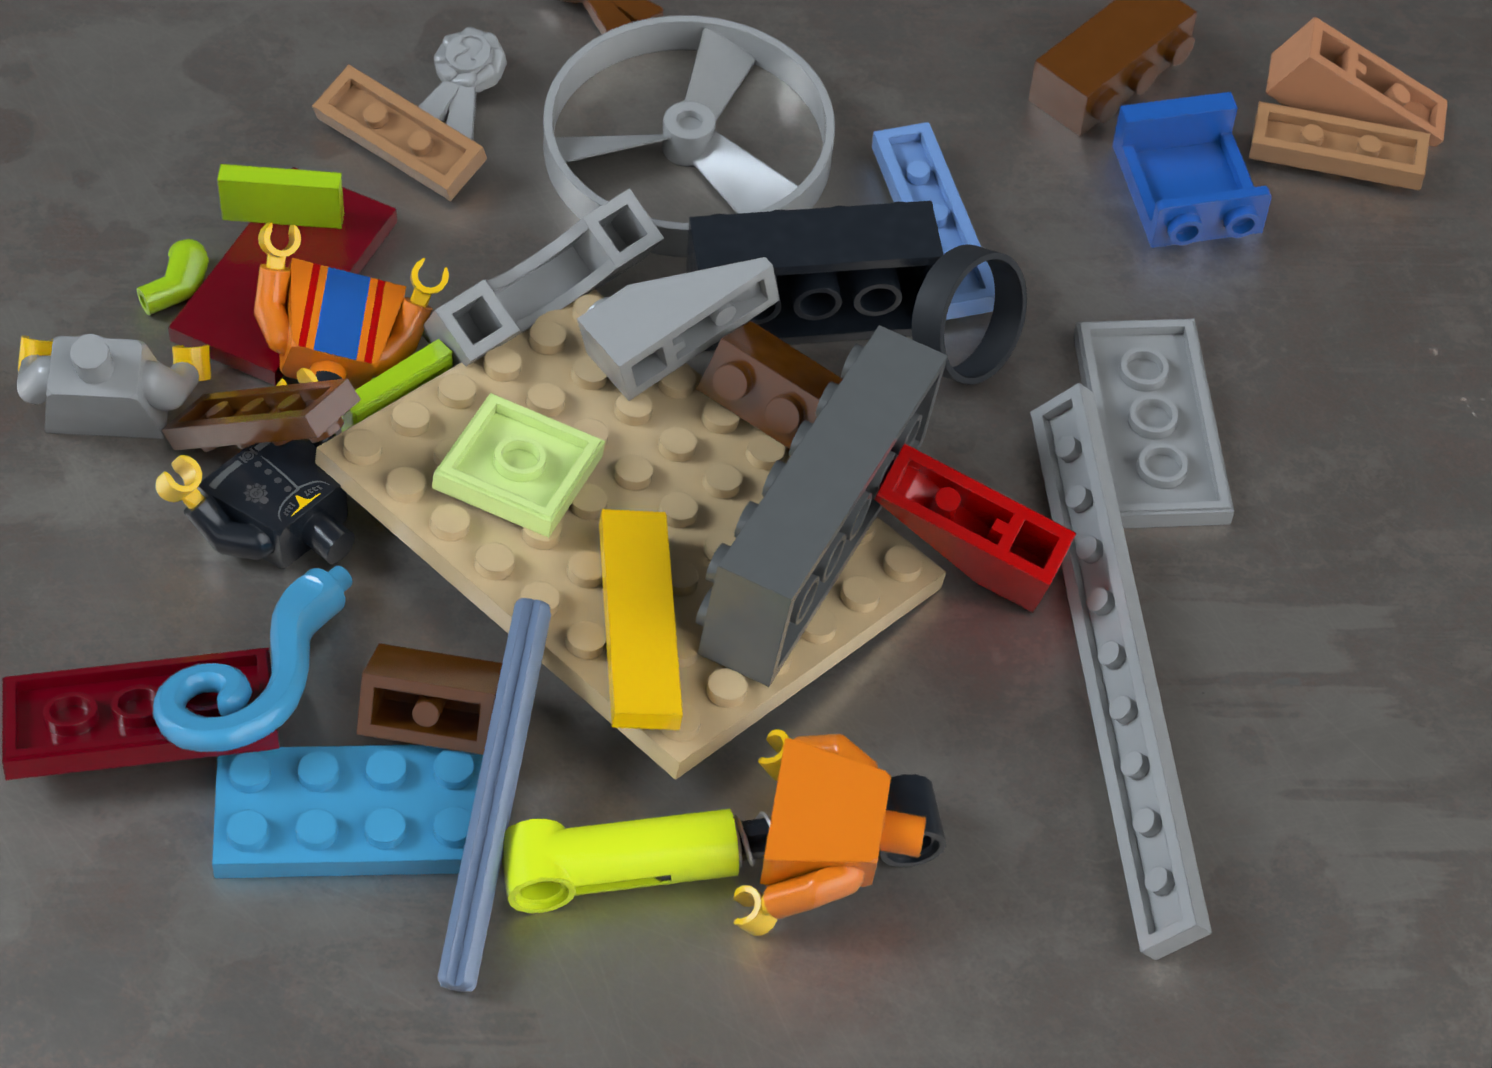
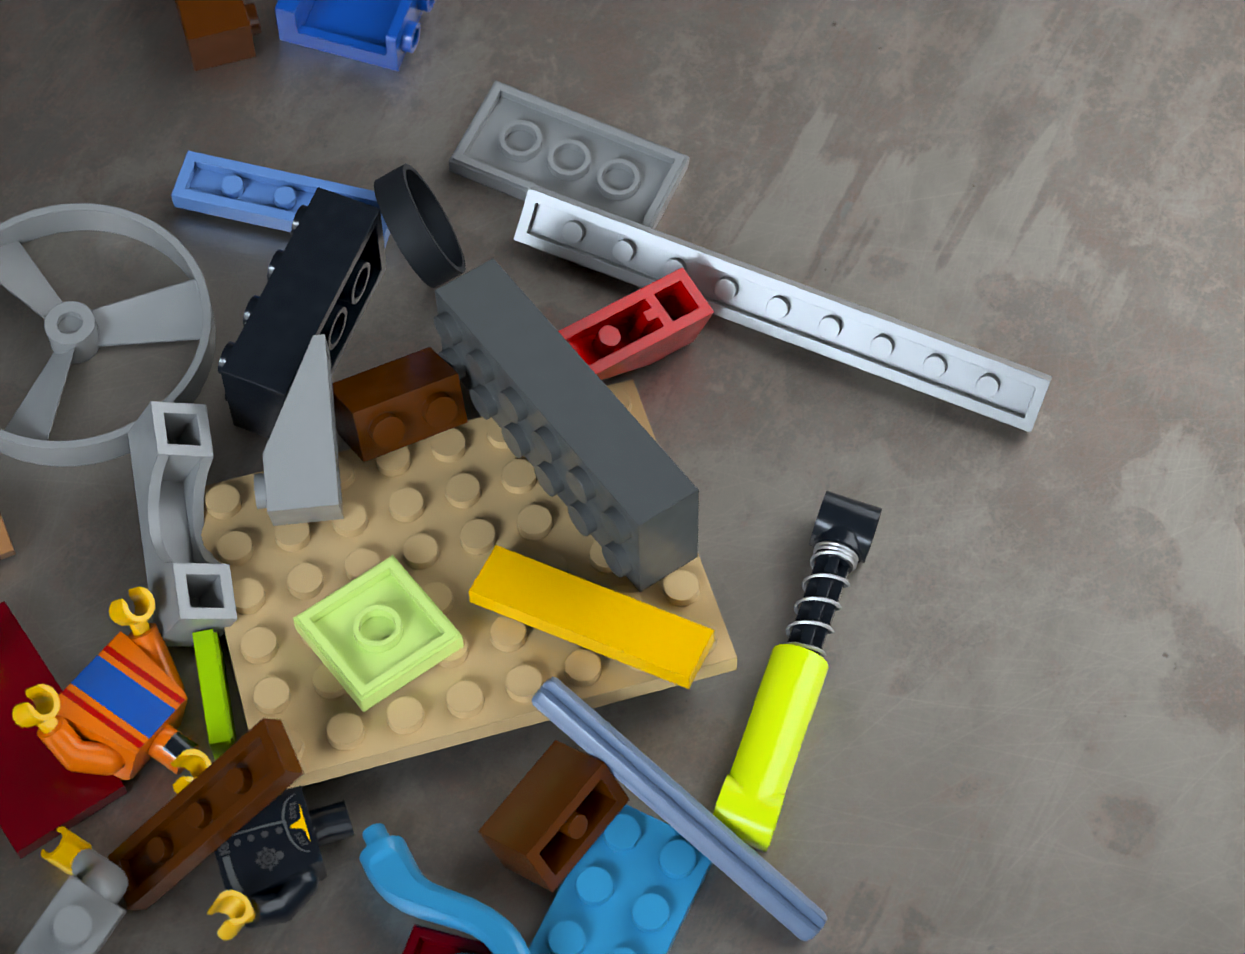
camera: 60 degrees left, 10 degrees up
orange torso [733,729,926,936] -> none

